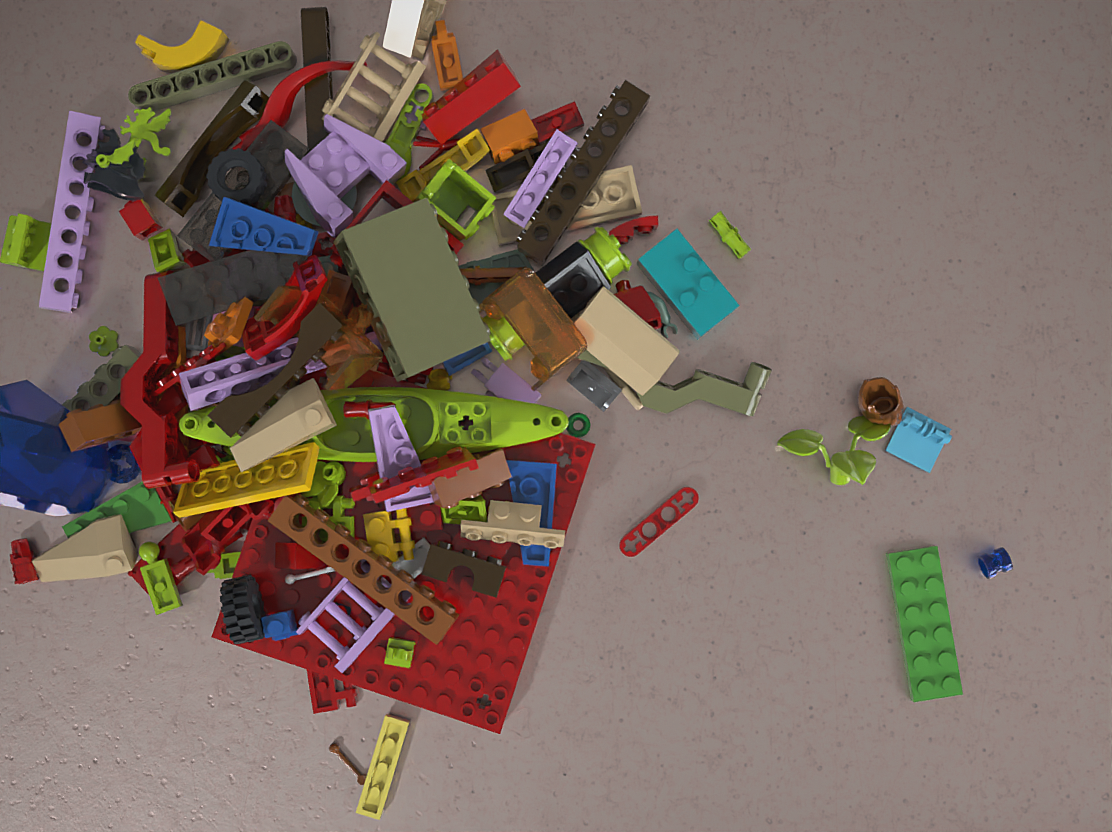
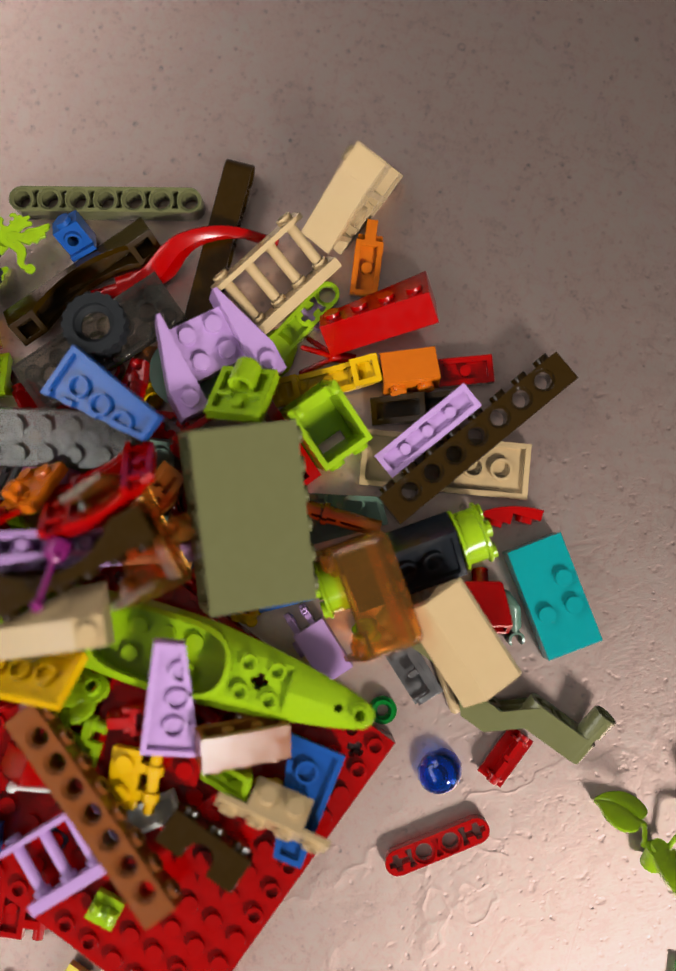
camera: 20 degrees right, 0 degrees up
yellow arch [135,20,229,74] -> none
red axle [343,399,396,420] -> none
red wing [368,447,479,504] -> none
lime pin [709,211,751,259] -> none
none -> magenta hinge [30,537,72,612]
none -> blue brick [53,210,97,262]
none -> lime plate [204,357,280,423]
none -> clear blue hair [418,748,462,794]
none -> red hinge [477,729,533,787]

